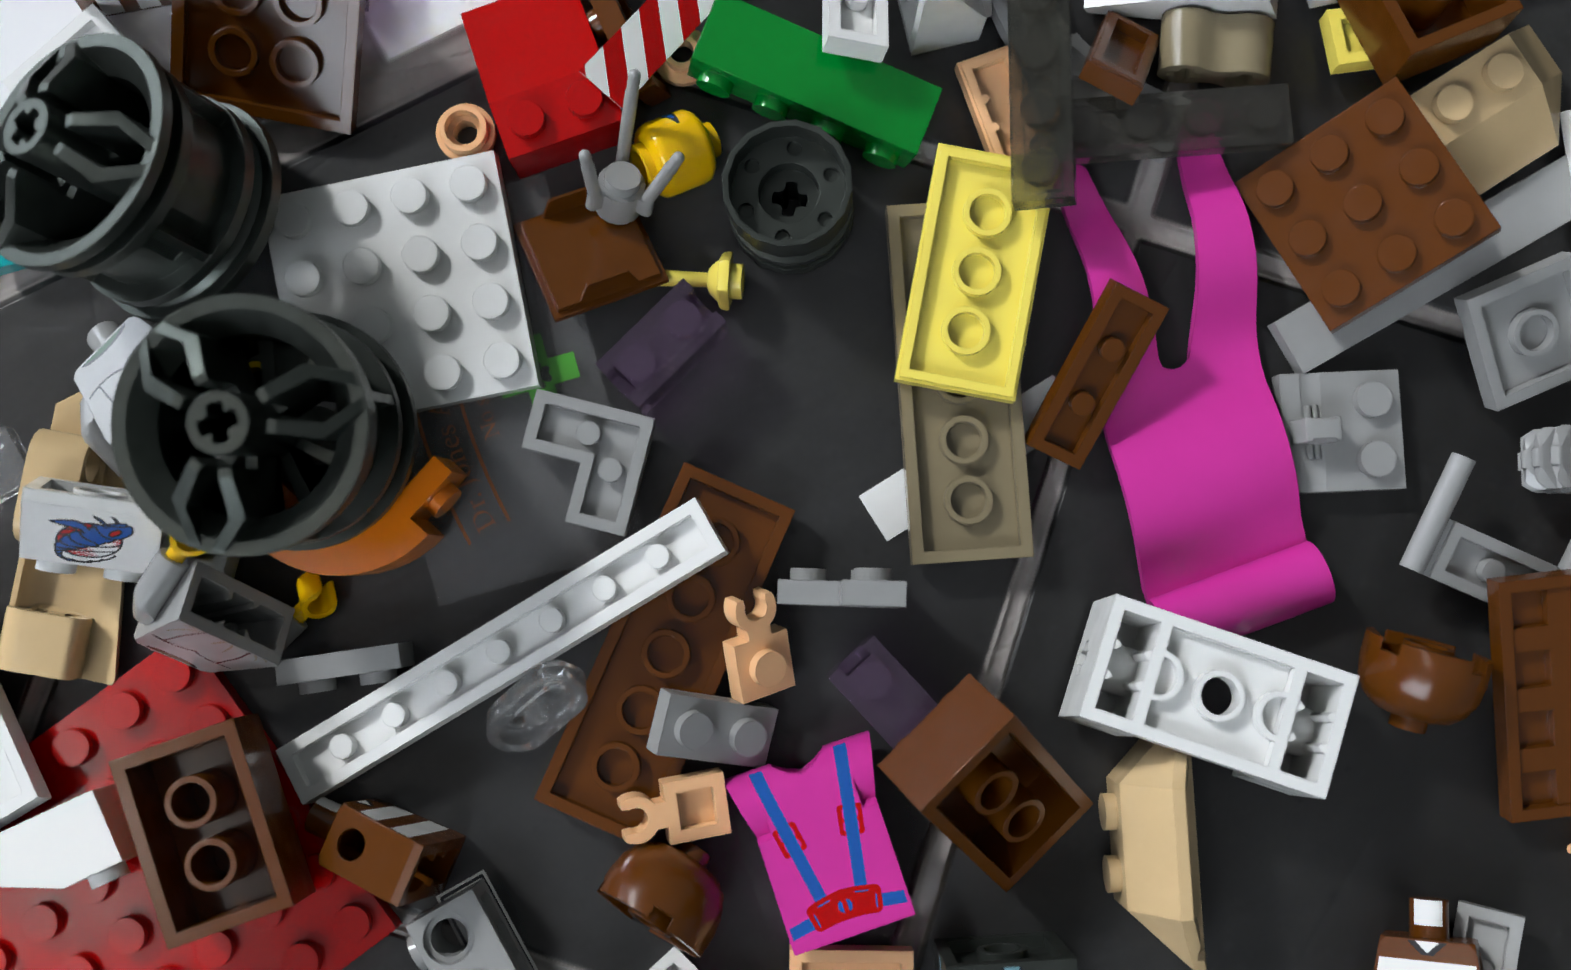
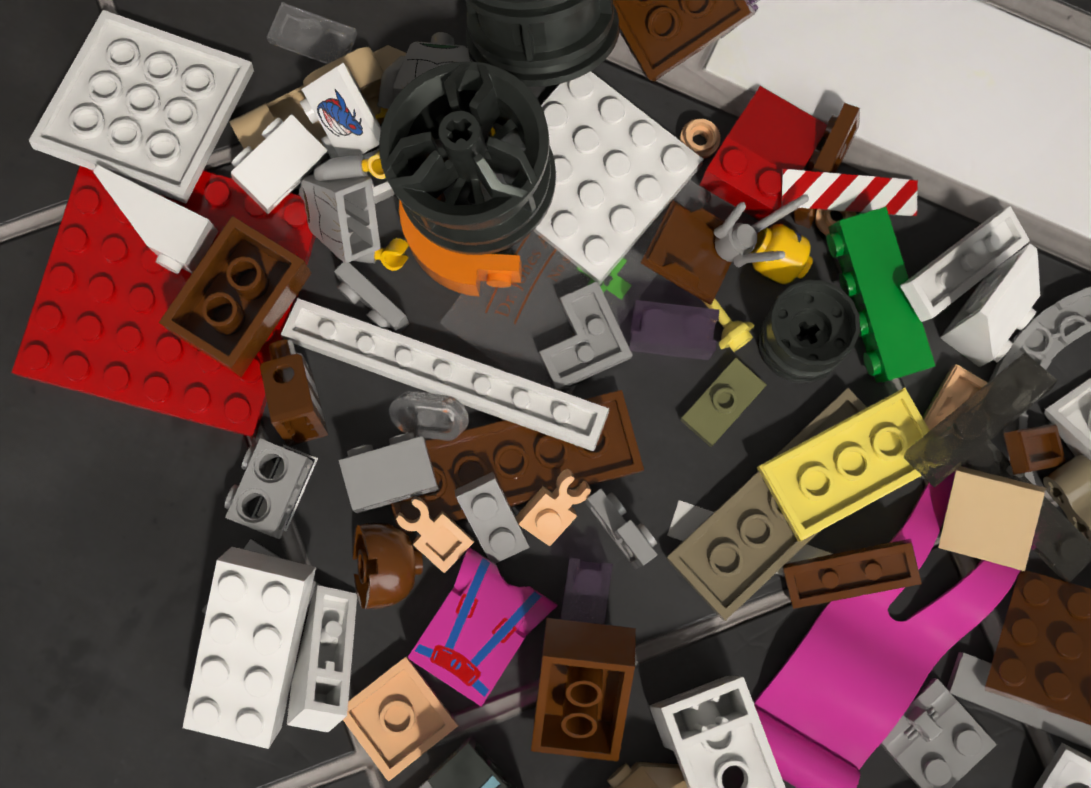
camera: 50 degrees right, 5 degrees down
none -> white brick [231,114,328,214]
none -> light grey brick [339,433,439,514]
none -> olive plate [680,358,767,447]
none -> tan tile [938,466,1046,571]

